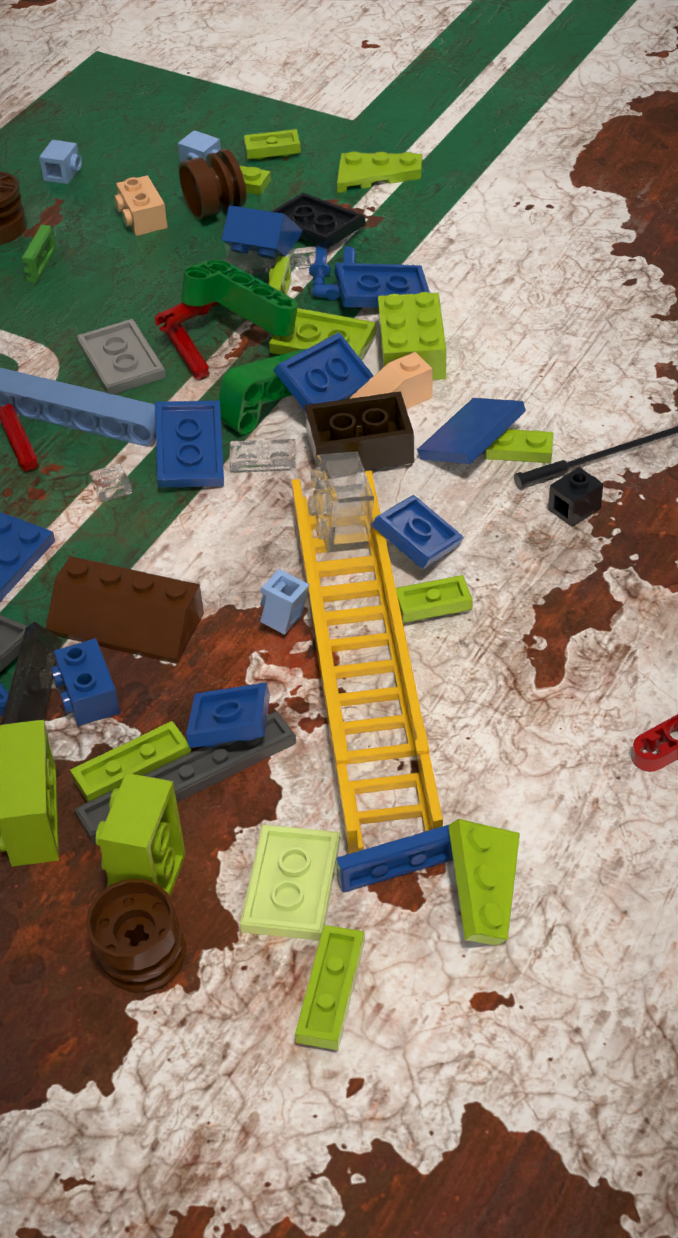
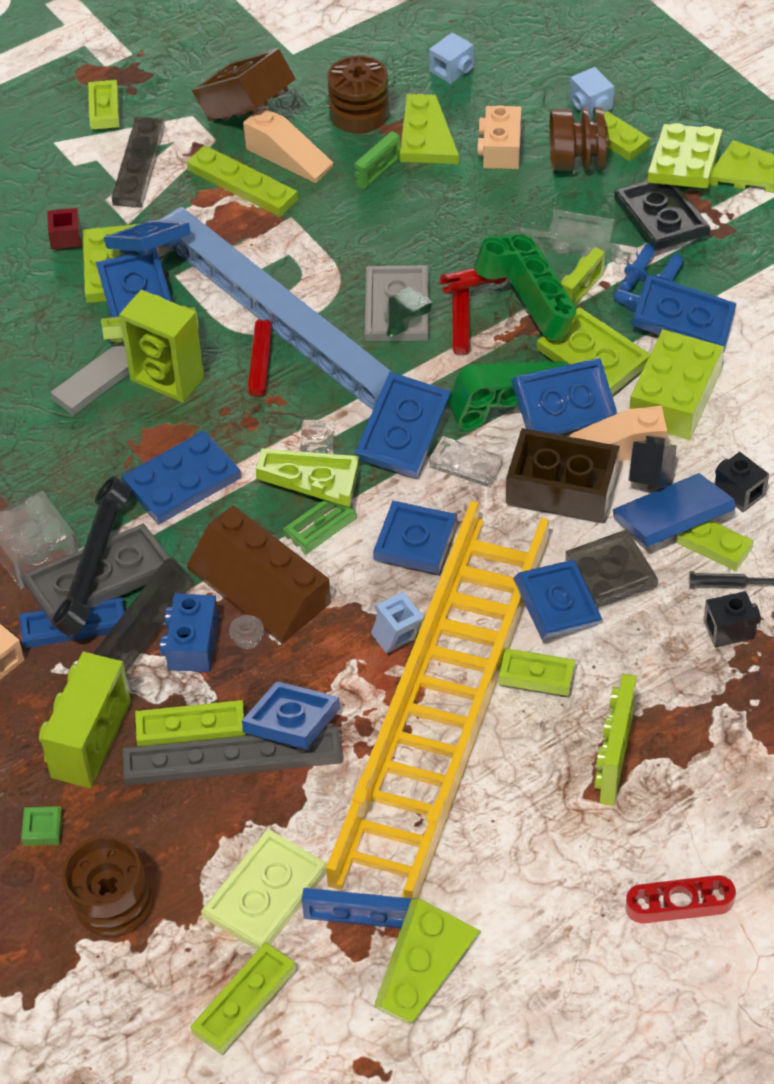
camera: 25 degrees right, 5 degrees up
lime brick [95,773,186,896] -> none
blue slope [222,205,302,259] -> none
lime plate [244,129,301,159] -> none
clear brick [308,451,374,553] -> none
none -> bright green tile [21,806,63,846]
none -> clear plate [229,615,264,649]
none -> lime wing [256,448,359,507]
none -> bright green tile [283,500,356,555]
none -> blue plate [373,500,457,574]
none -> clear green slope [384,287,433,337]
none -> lime wing [400,94,459,164]
none -> clear smoke plate [565,529,658,608]
none -> lime plate [595,673,637,806]
none -> black brick [628,435,677,486]
none -> lime plate [648,123,723,188]
none -> black brick [715,451,769,513]

